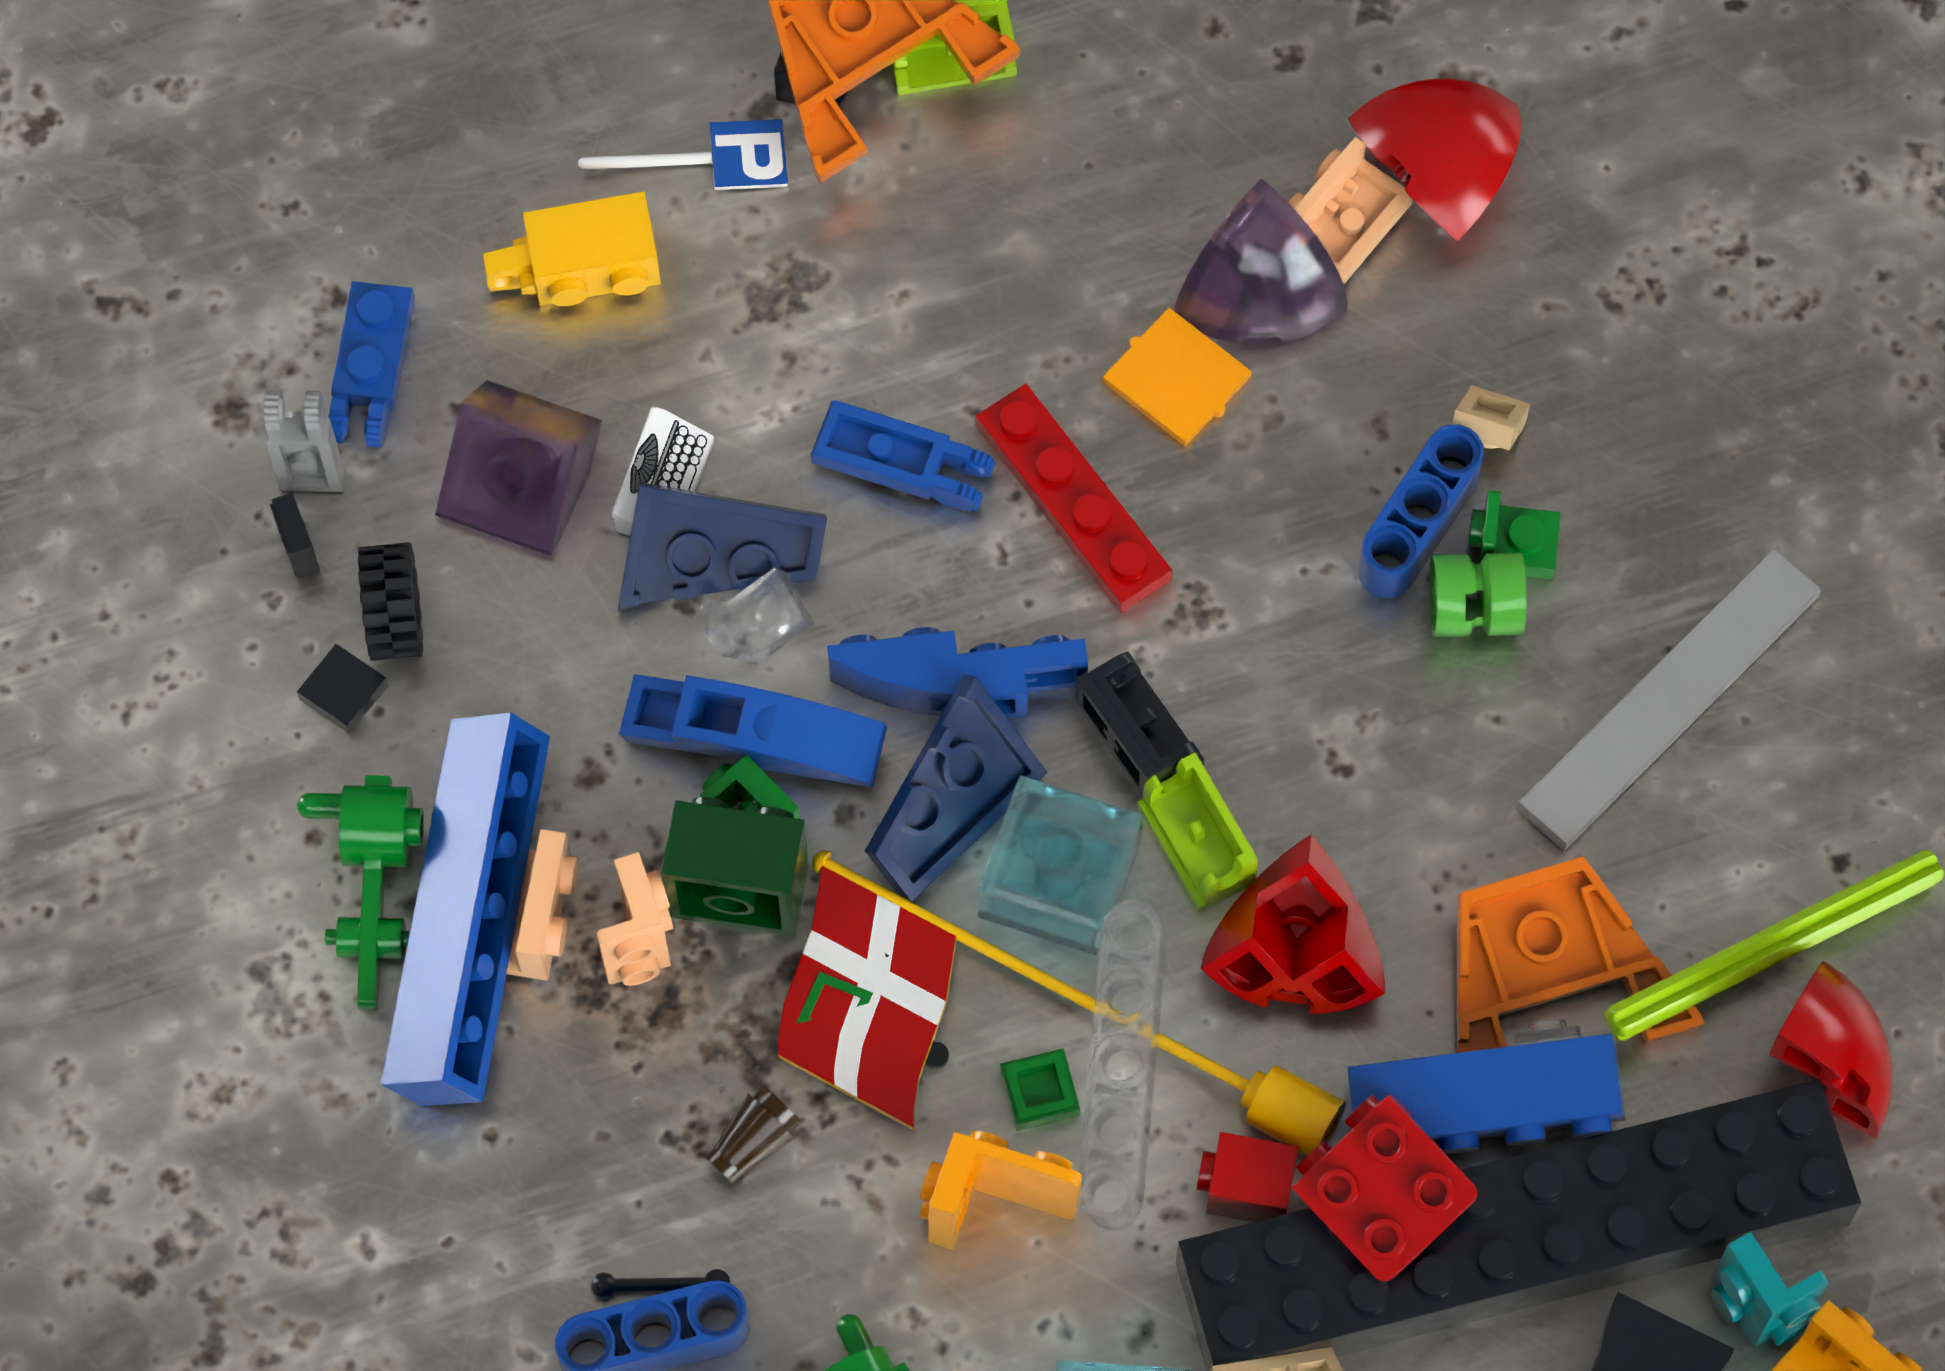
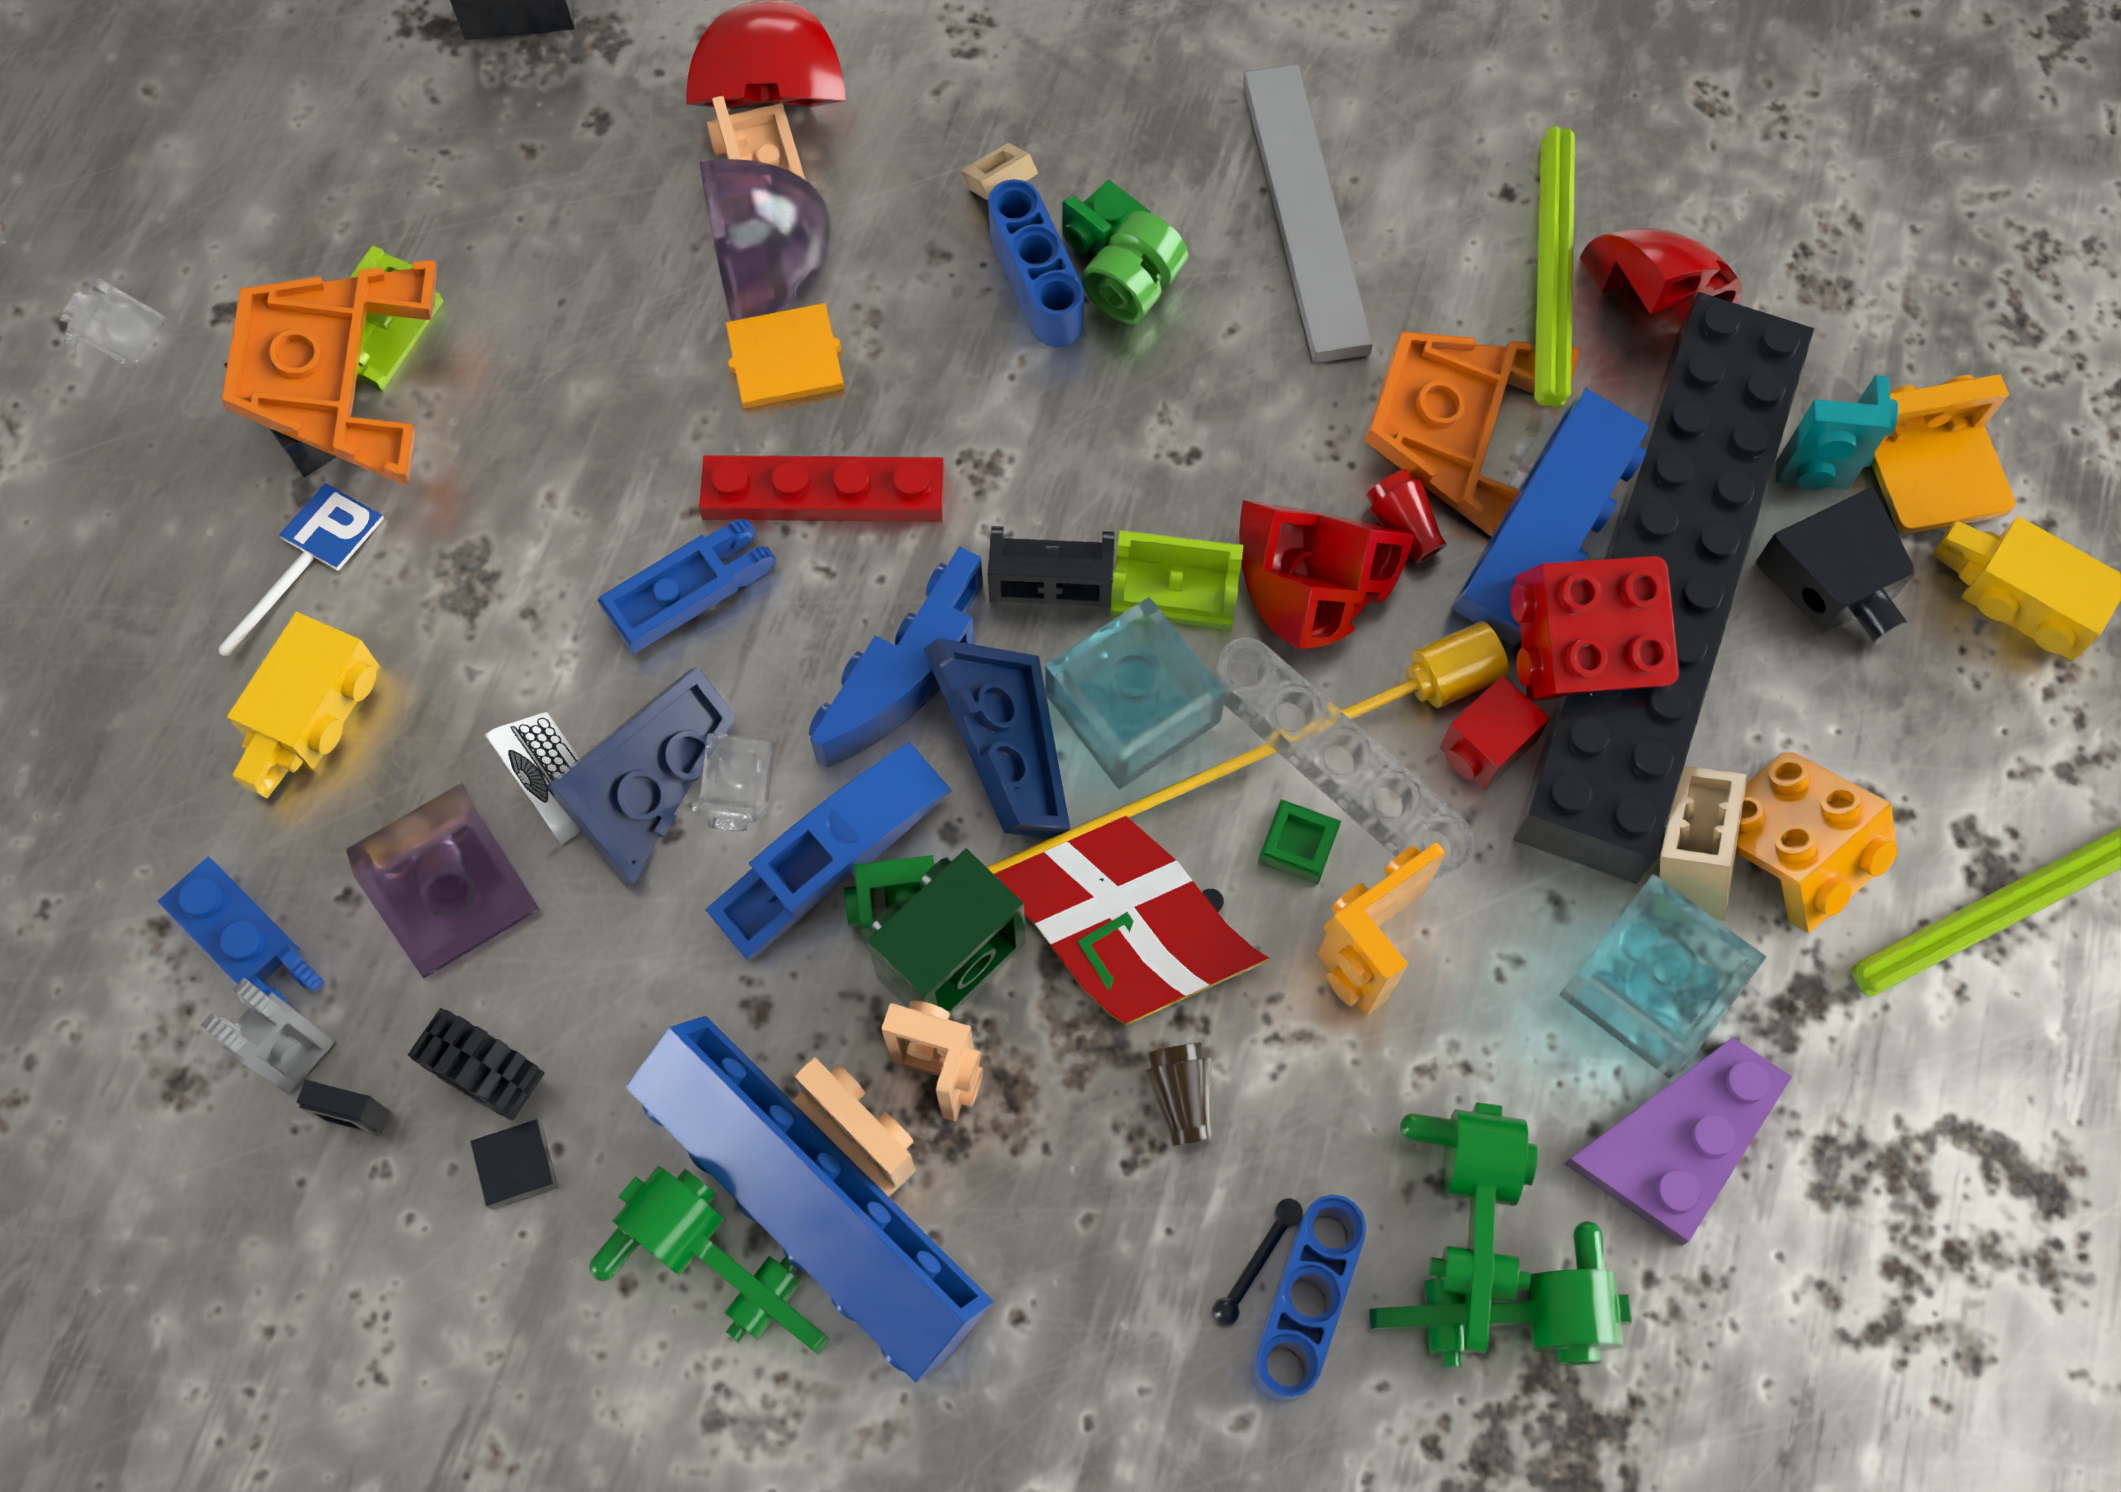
camera: 55 degrees left, 0 degrees up
none -> red cone [1366,469,1447,564]

